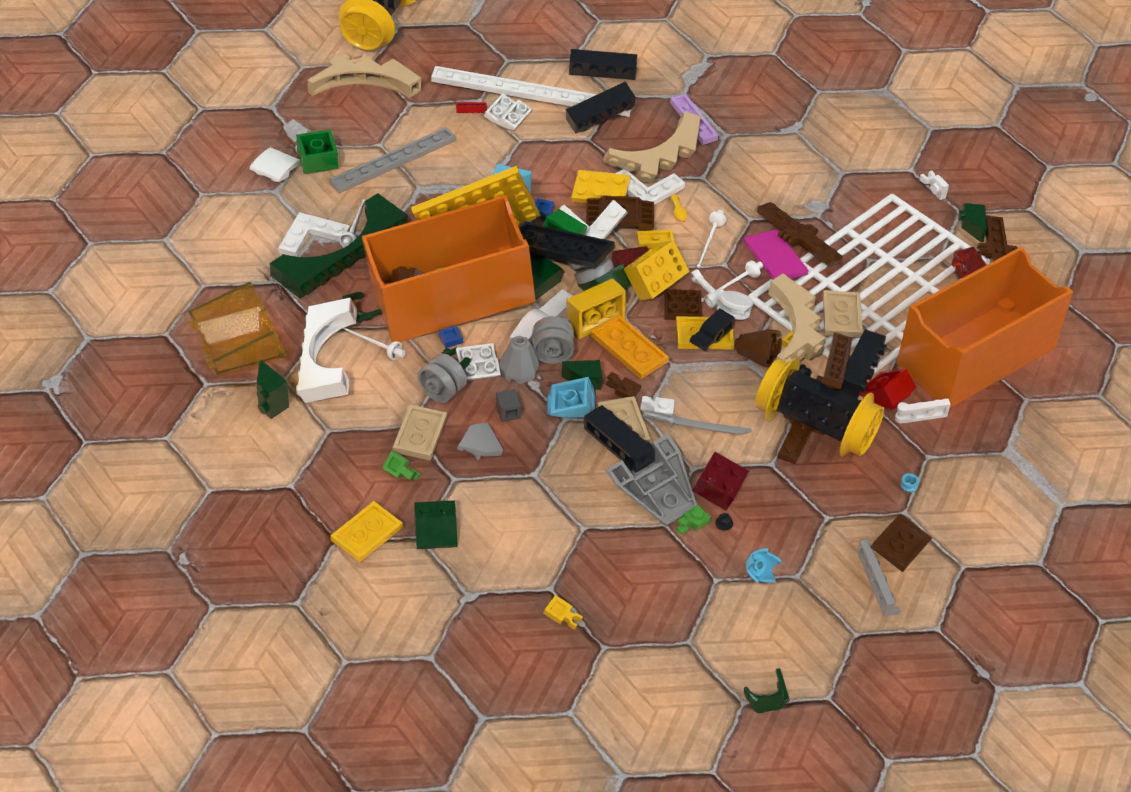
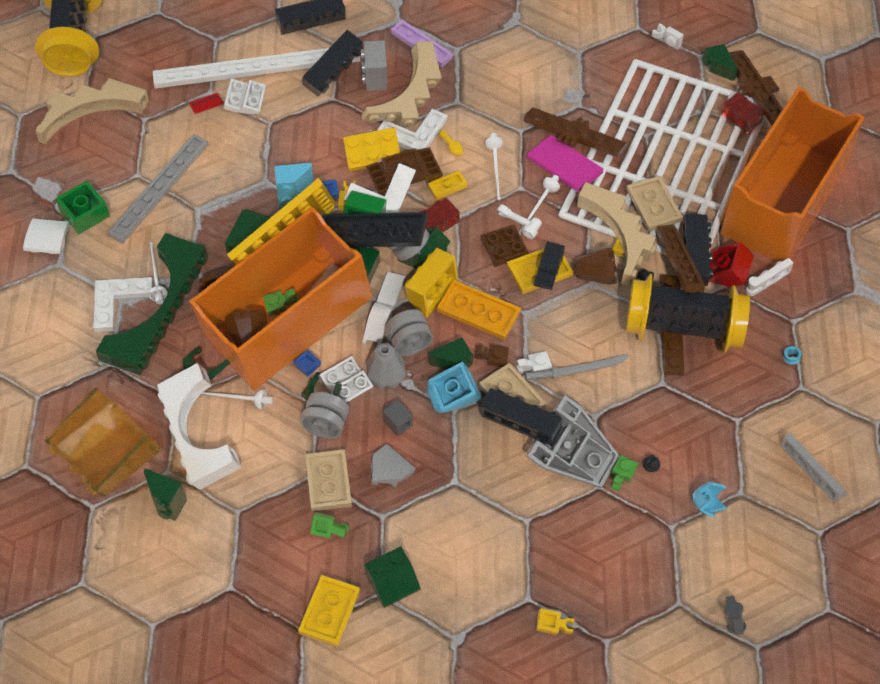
camera: 20 degrees left, 10 degrees up
yellow piece [624,240,690,301] -> none
dark red brick [692,451,749,511] -> none
white head [717,291,753,320] -> none
dark green helmet [744,668,790,713] -> none
reddish brown tile [870,513,932,572] -> none
none -> light grey brick [361,41,387,91]
none -> dark grey piece [724,596,746,635]

